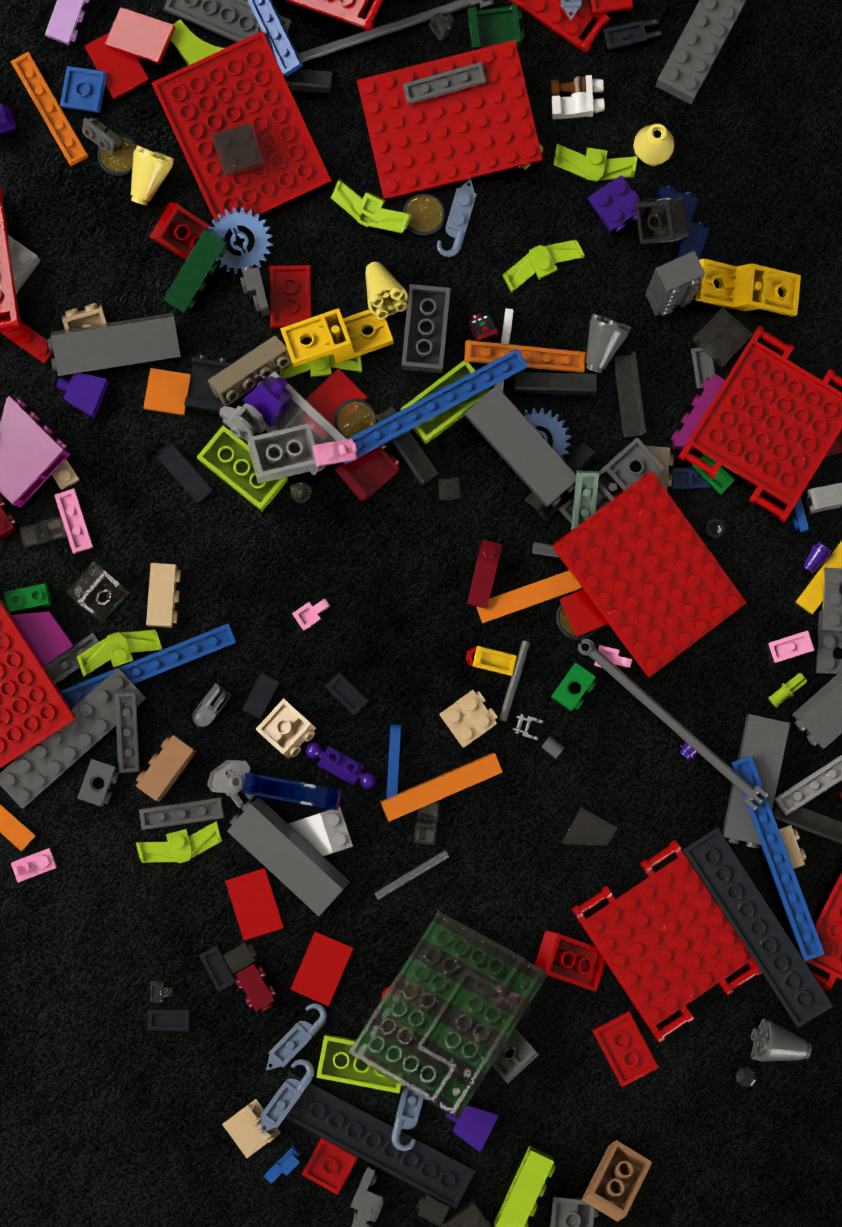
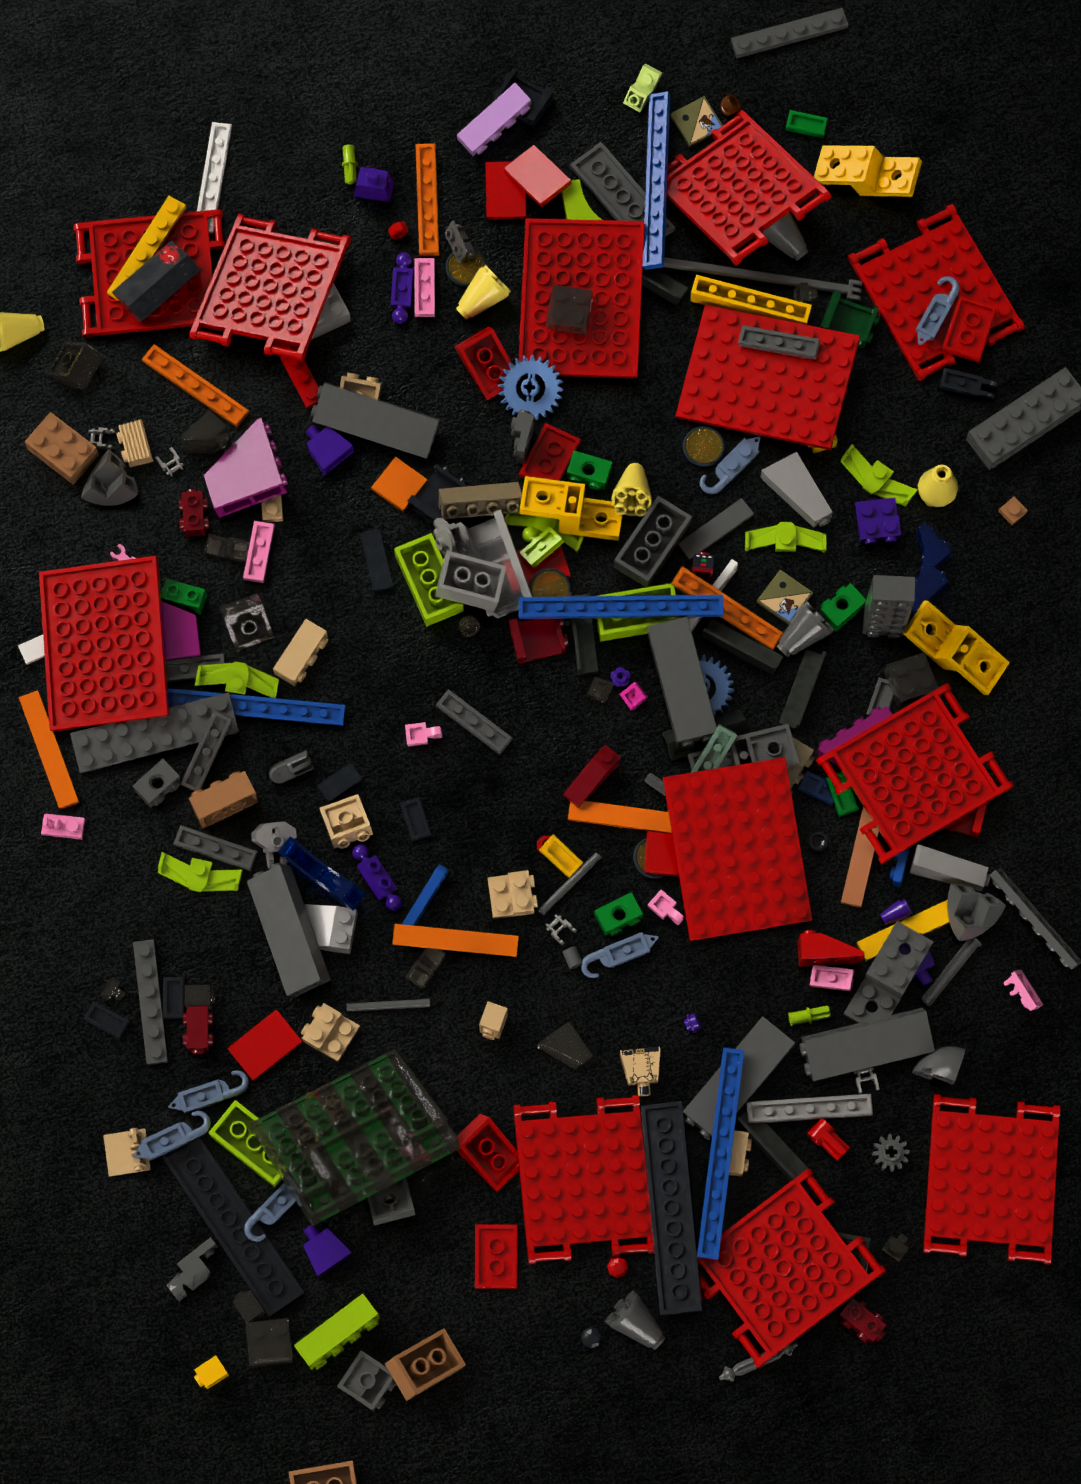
camera: 25 degrees right, 10 degrees down
blue plate [60,66,107,113] -> none
dark green brick [163,228,228,312] -> none
red tile [225,868,284,941] -> none
dark purple torso [243,376,292,427] -> none
blue piece [264,1145,301,1184] -> none
red tile [301,1137,358,1195] -> none
bright pink plate [312,439,357,467] -> none
lime plate [331,179,412,233] -> none
white hips [551,75,604,119] -> none
dark grey hinge [578,639,769,810] -> none
clear smoke brick [635,196,688,244] -> none
none -> dark grey plate [133,939,168,1065]
none -> tan plate [301,1003,360,1062]
none -> red tile [388,222,408,239]
none -> dark purple plate [391,252,413,324]
none -> bright pink plate [415,258,435,317]
none -> dark grey tile [436,689,513,755]
none -> tan brick [479,1002,508,1040]
none -> lime plate [520,526,564,568]
none -> green brick [567,451,612,490]
none -> sand blue plate [581,932,658,978]
none -> red tile [607,1257,628,1279]
none -> dark purple plate [611,667,631,687]
none -> dark pink tile [620,682,648,710]
none -> tan torso [620,1047,660,1097]
none -> dark grey tile [677,498,754,561]
none -> yellow brick [690,275,812,325]
none -> tile [756,570,813,625]
none -> light grey slope [761,452,833,527]
none -> red slope [798,930,865,967]
none -> green brick [820,583,866,632]
none -> nougat tile [841,806,879,908]
none -> medium nougat plate [999,497,1028,525]

